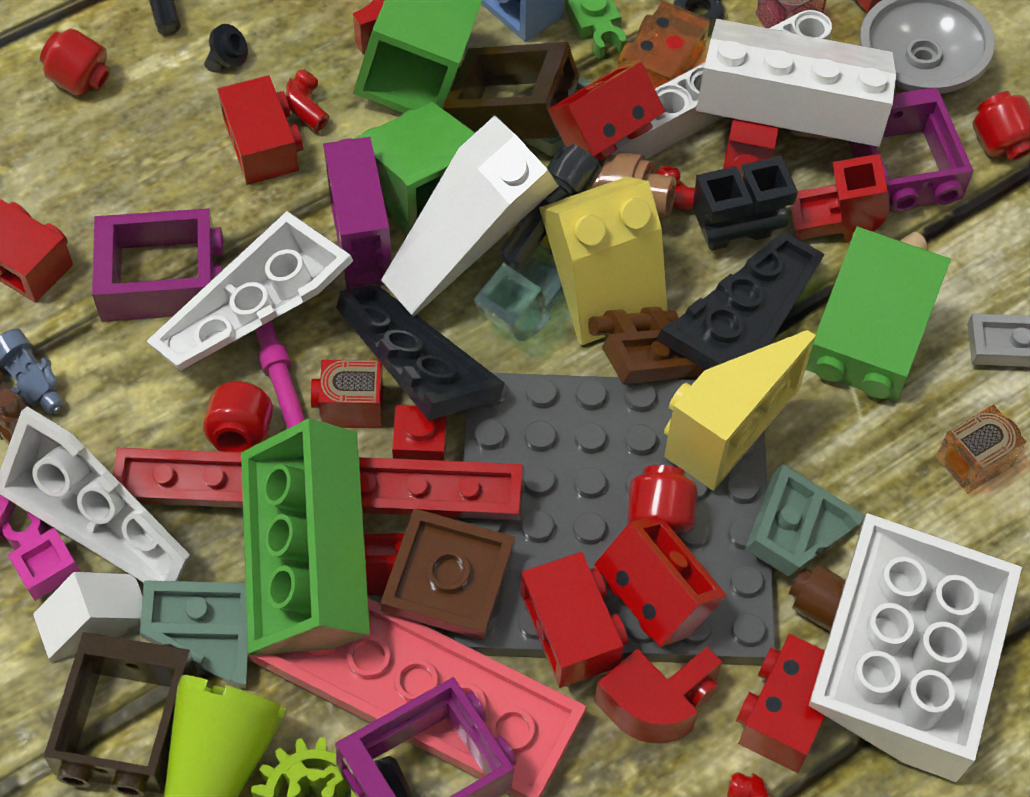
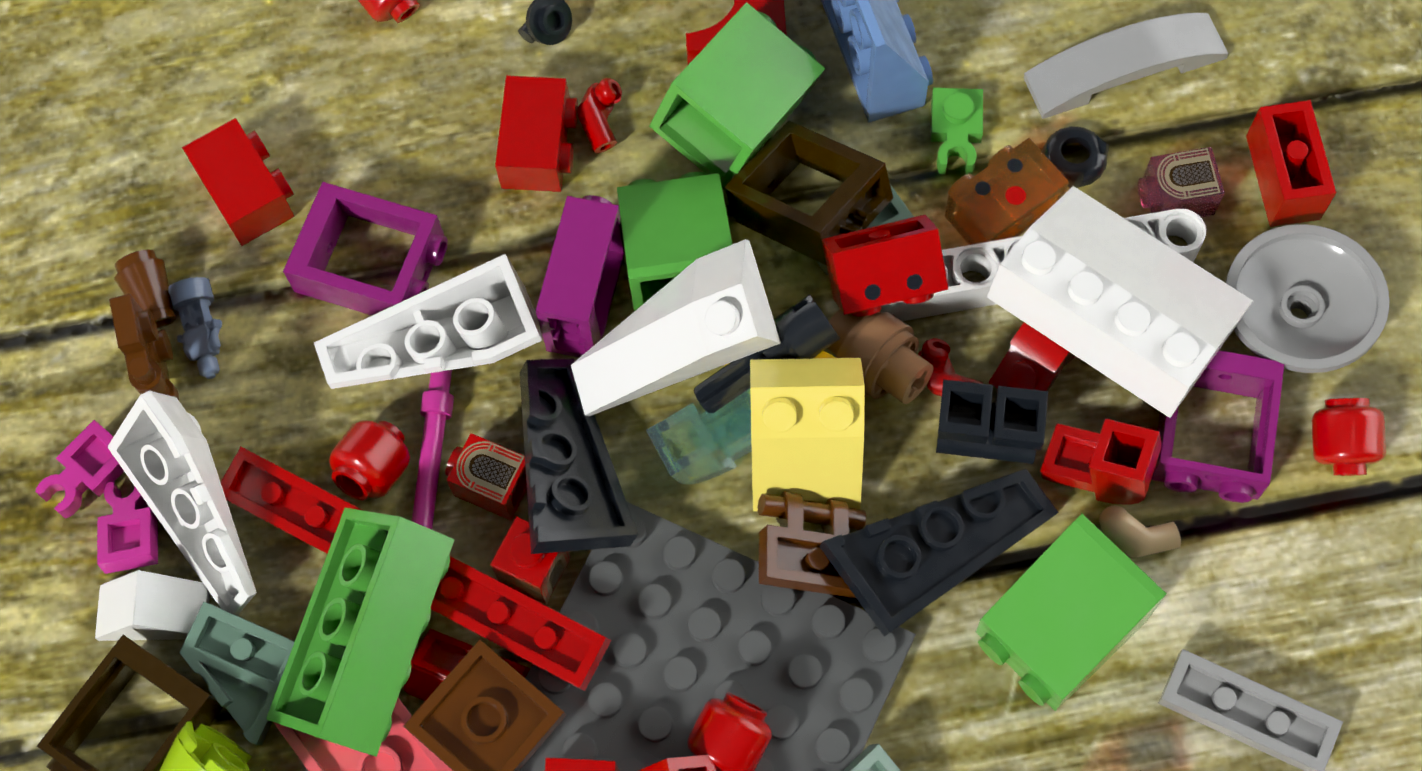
camera: 30 degrees right, 10 degrees up
light yellow slope [664,330,816,491] -> none

